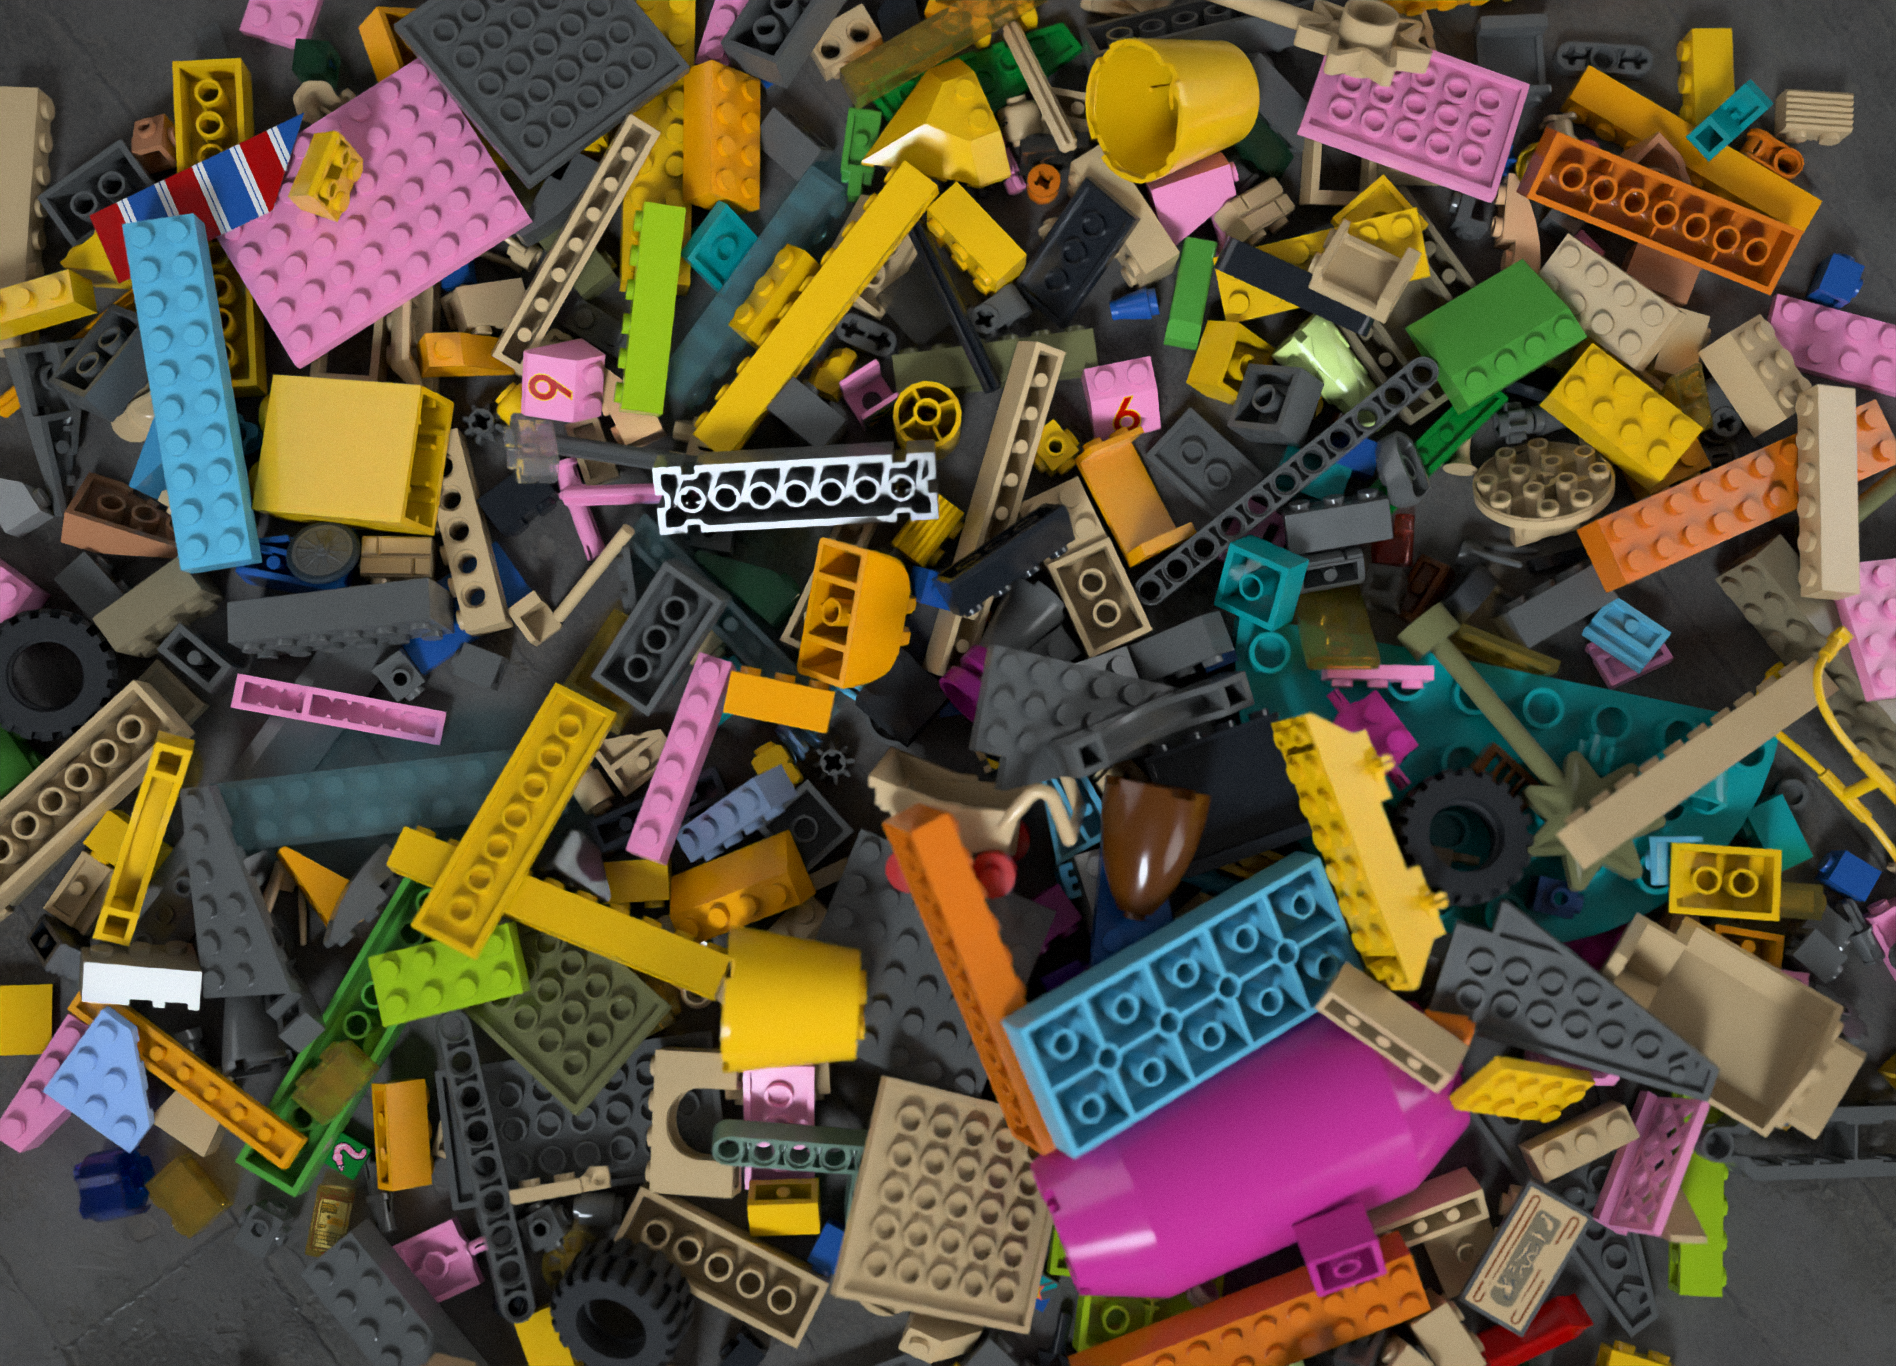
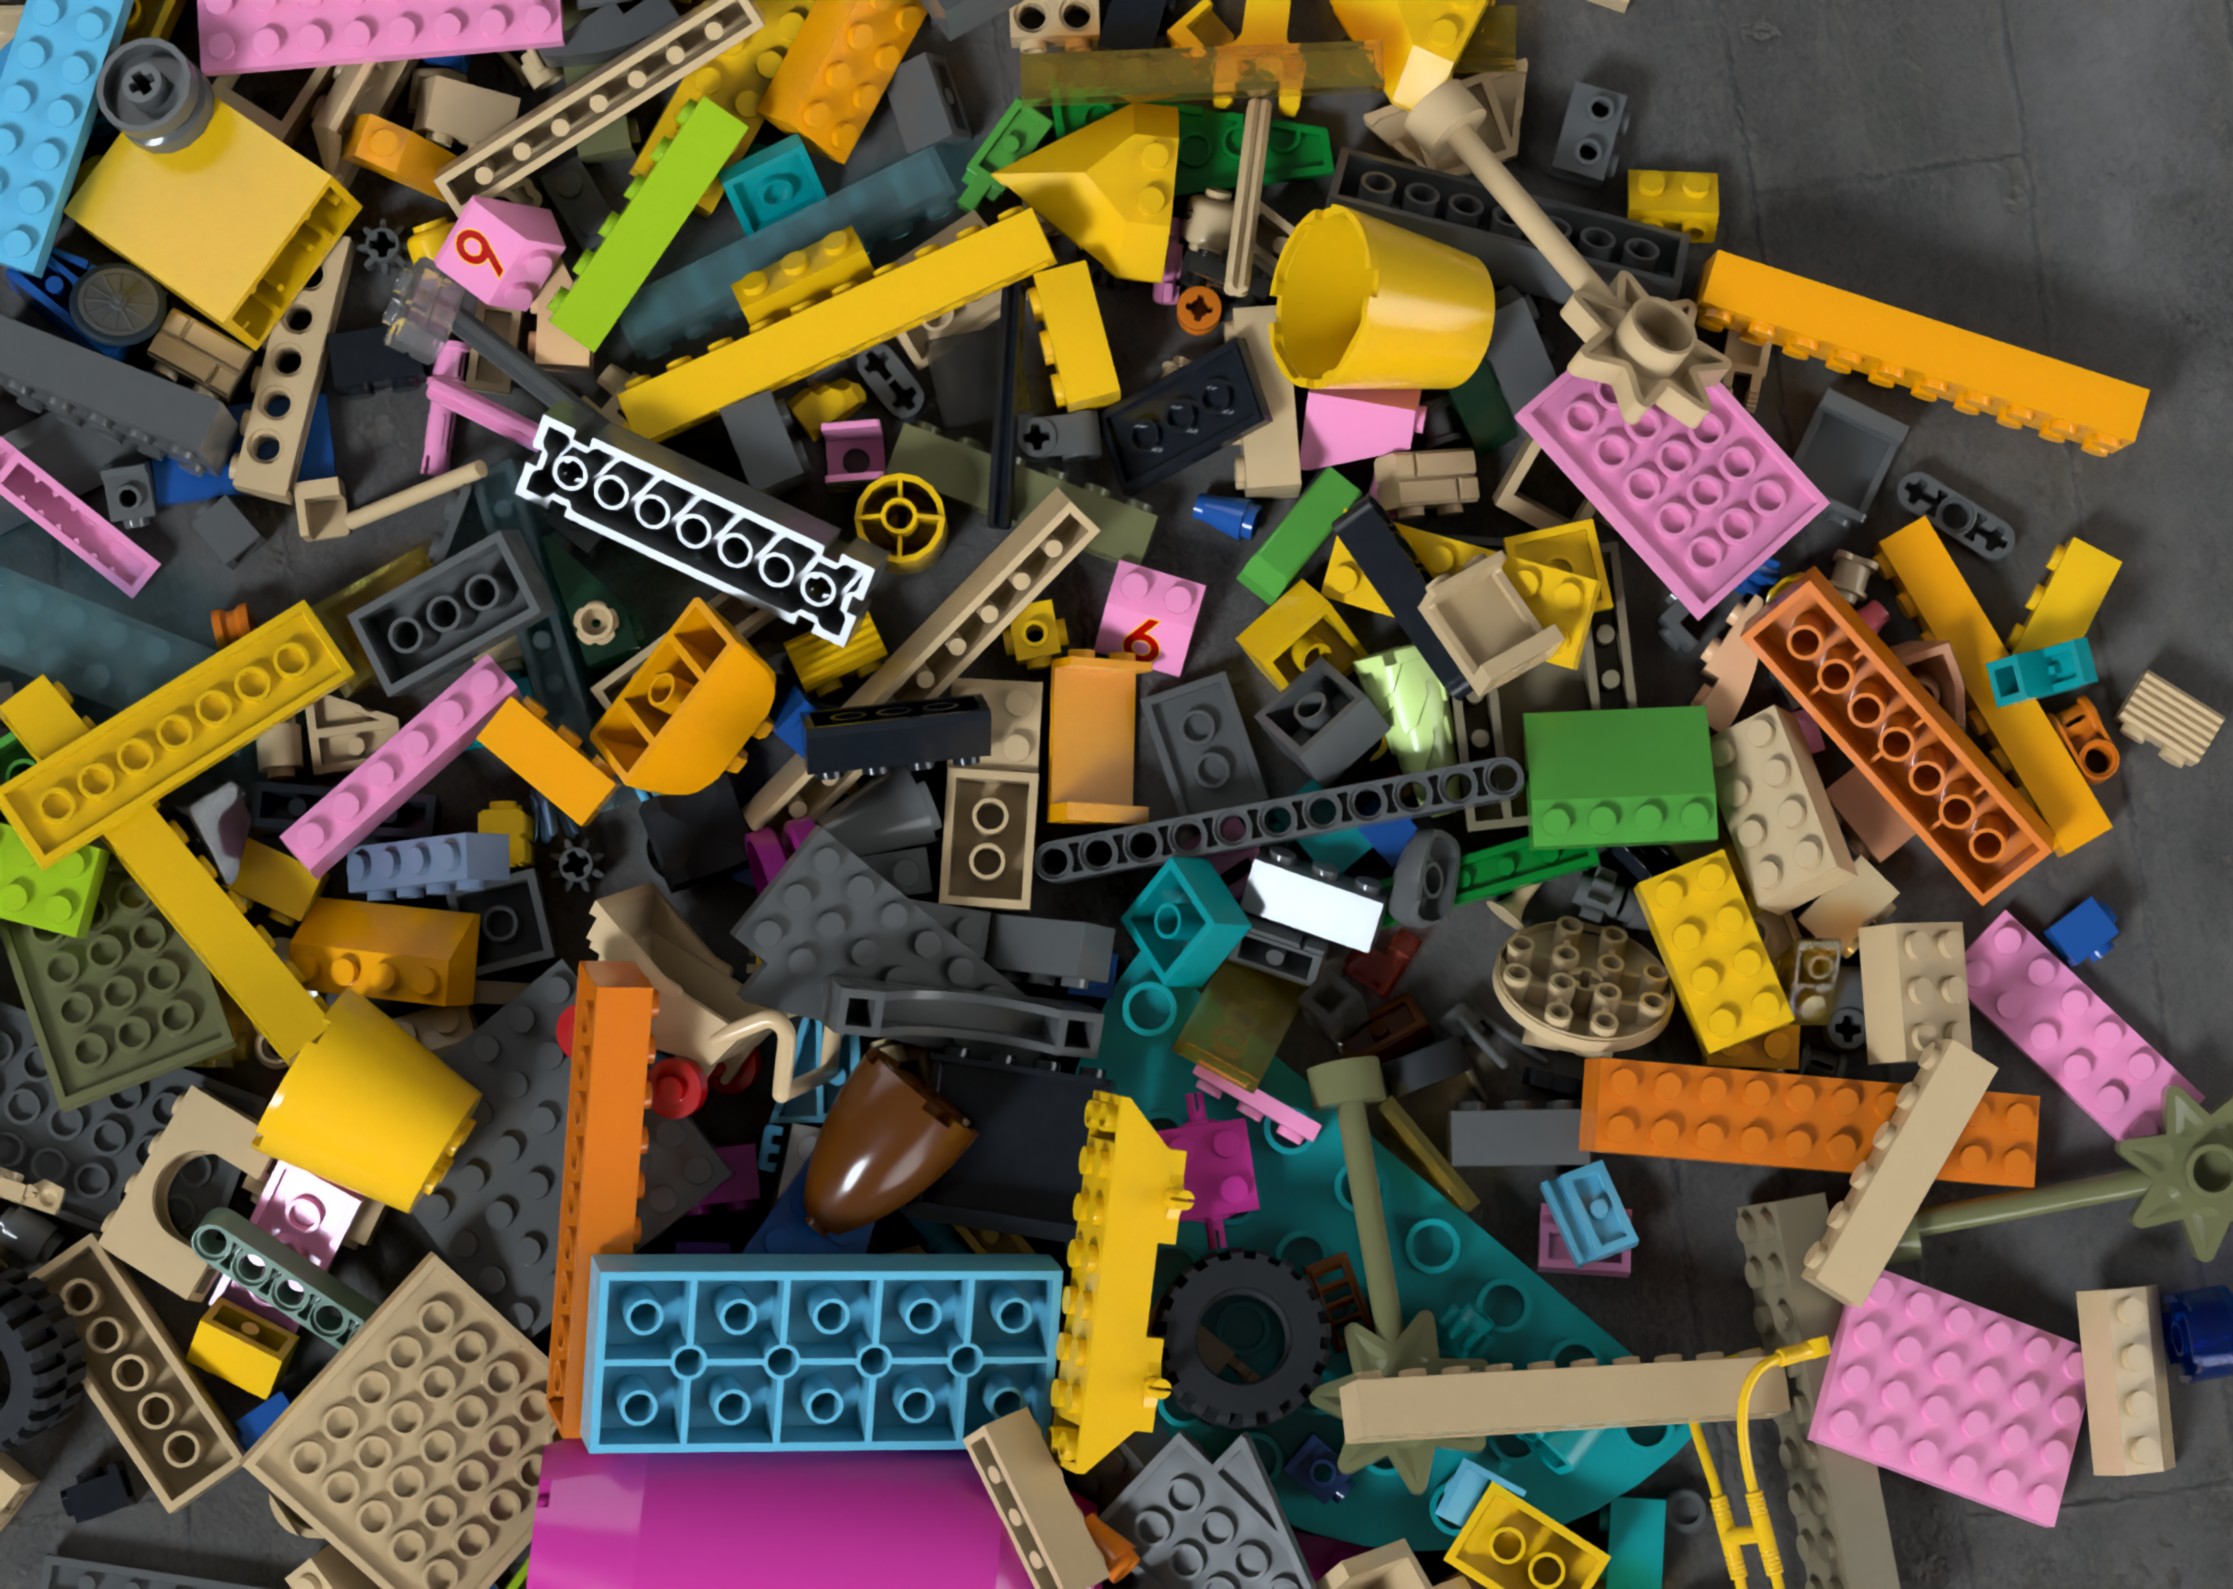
camera: 30 degrees right, 0 degrees up
none -> dark grey wheel [96,38,214,154]
none -> orange wheel [211,602,256,651]
none -> tan plate [573,600,619,645]

